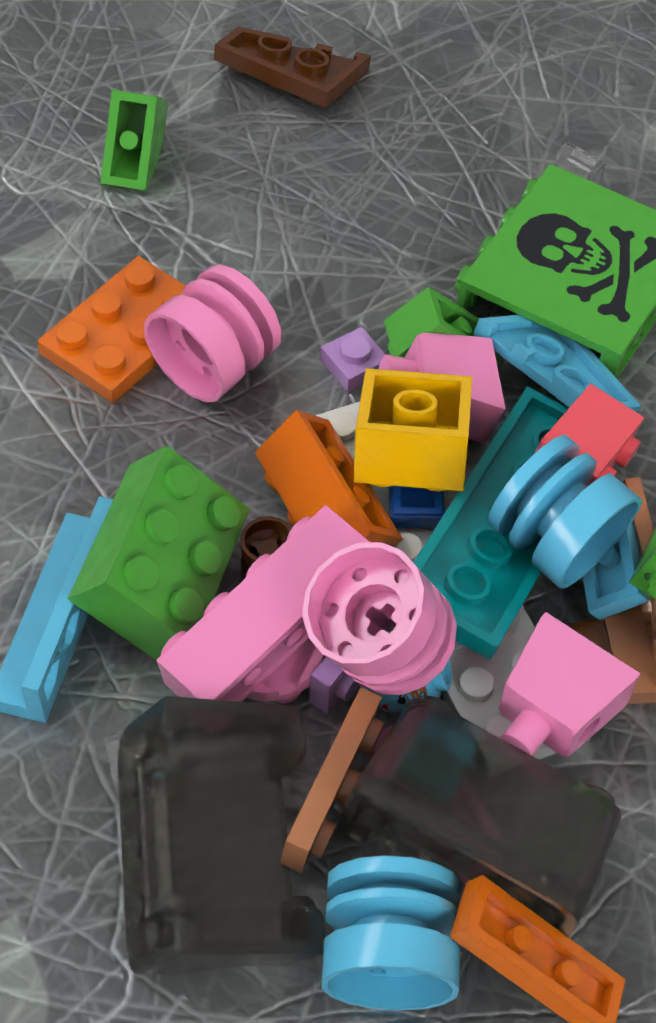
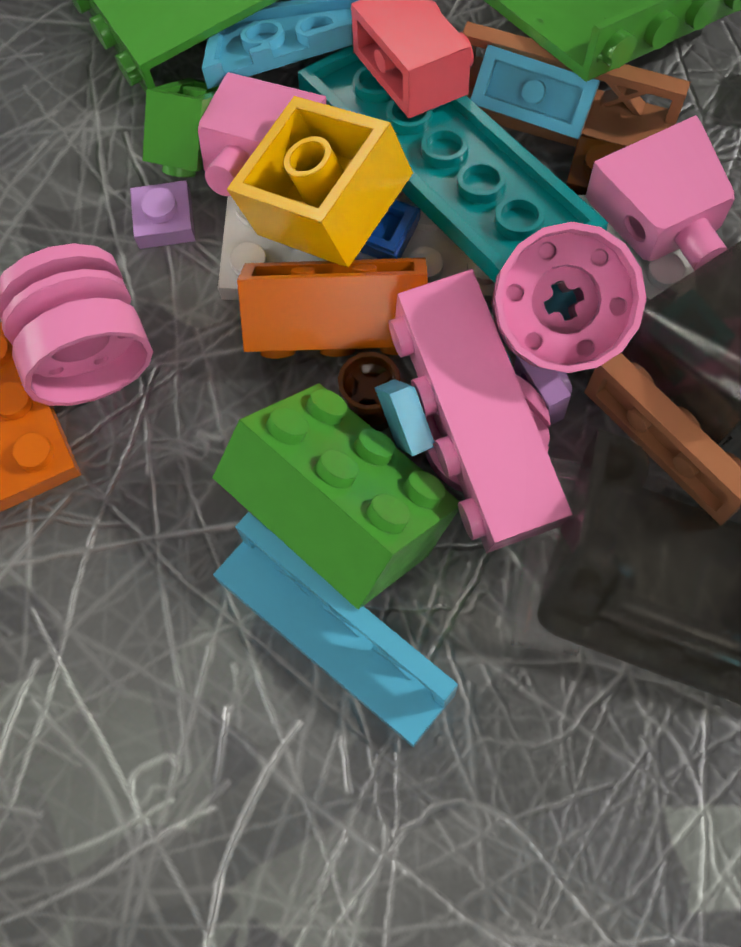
camera: 55 degrees left, 15 degrees up
medium azure wheel [488,434,642,589] -> none
none -> medium azure tile [374,379,435,456]

